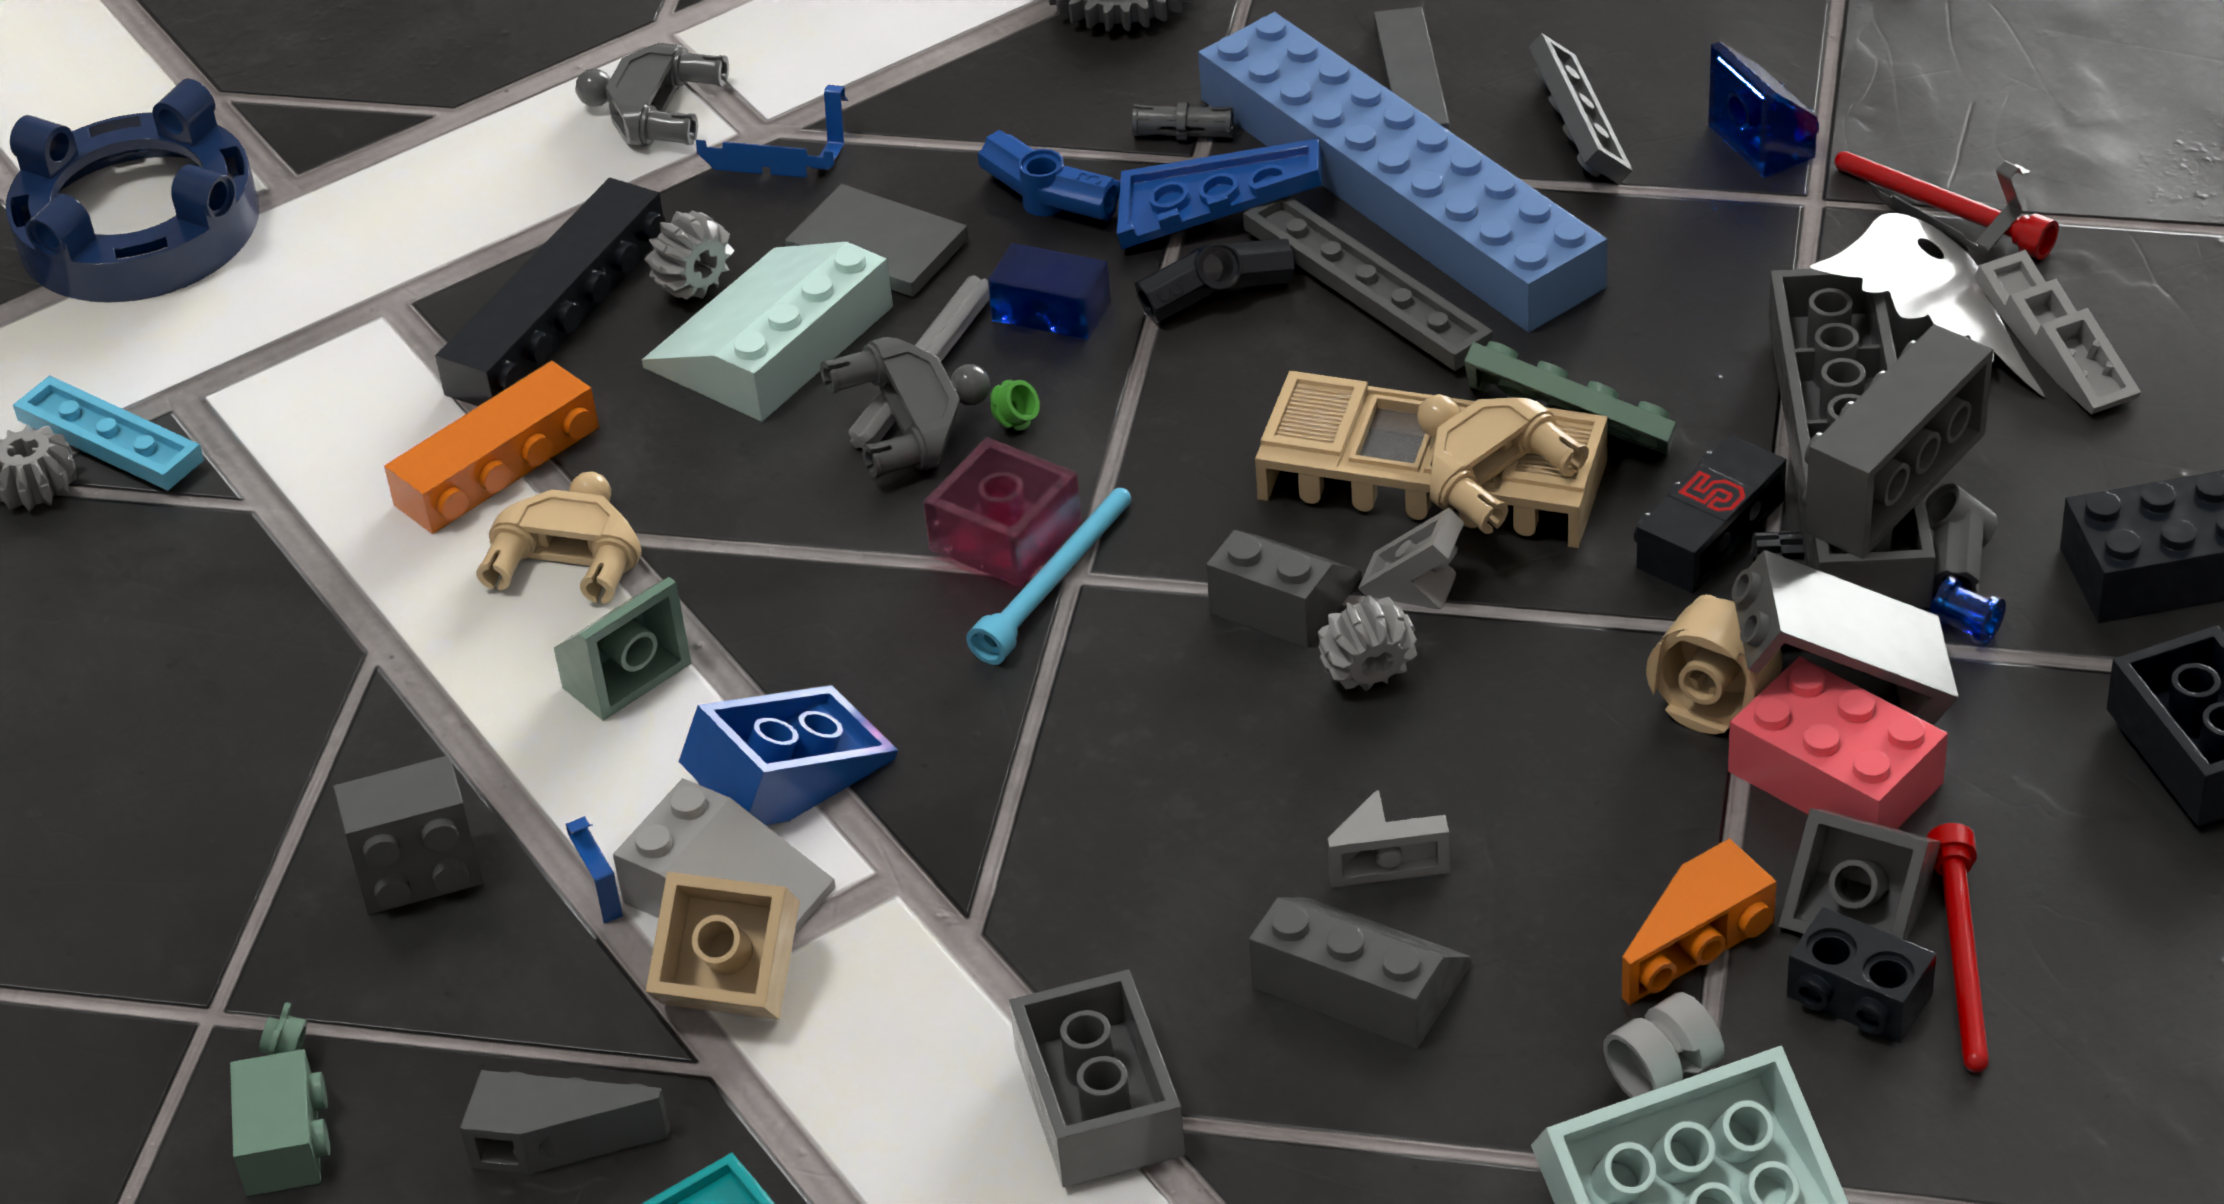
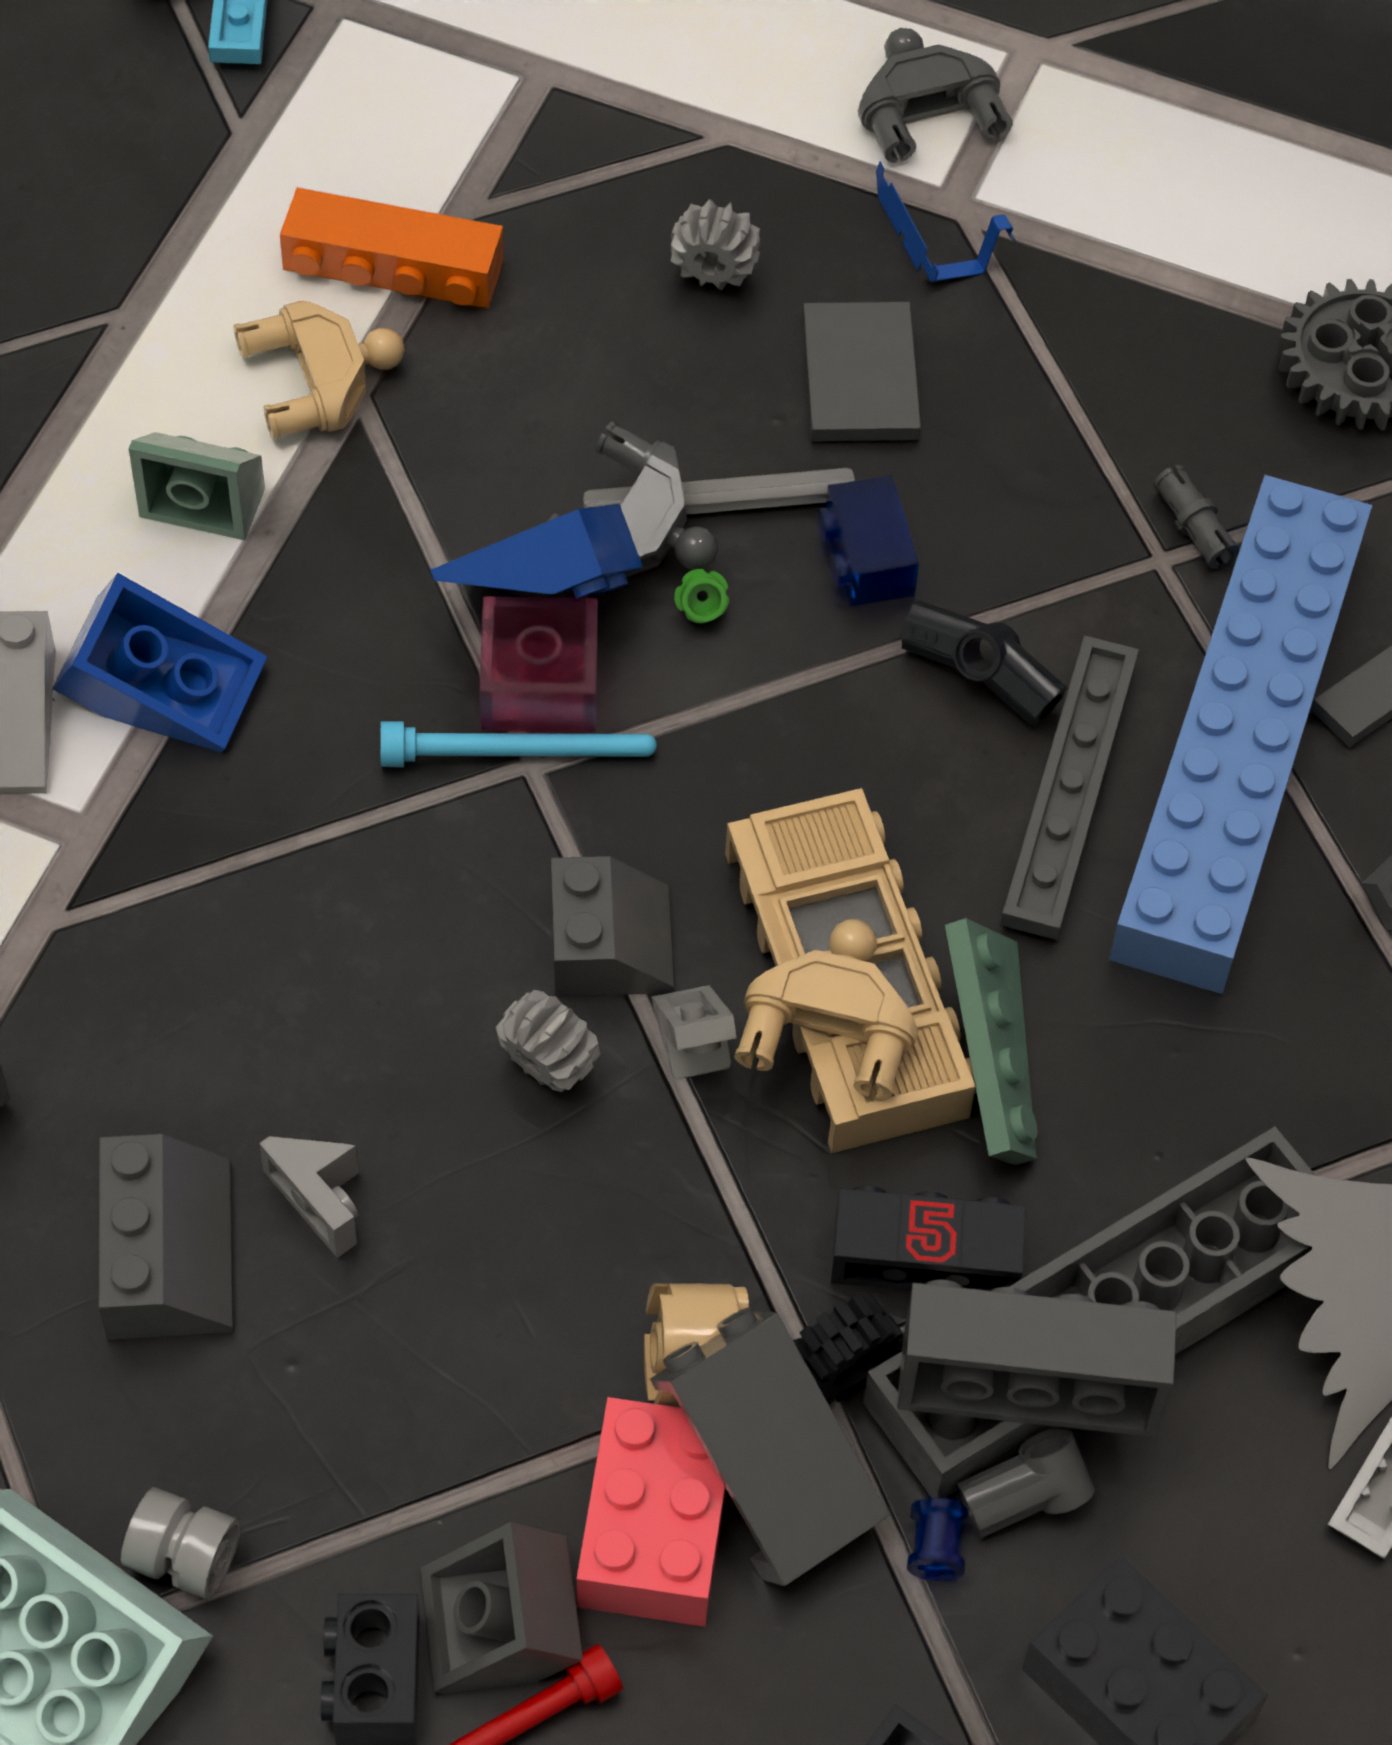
camera: 50 degrees right, 15 degrees up
black brick [435,177,666,406] -> none
light aqua slope [642,242,893,422] -> none
blue piece [978,130,1120,222] -> none
blue wing [1117,138,1323,250] -> none
orange slope [1622,838,1777,1005] -> none
none -> blue slope [430,504,643,599]

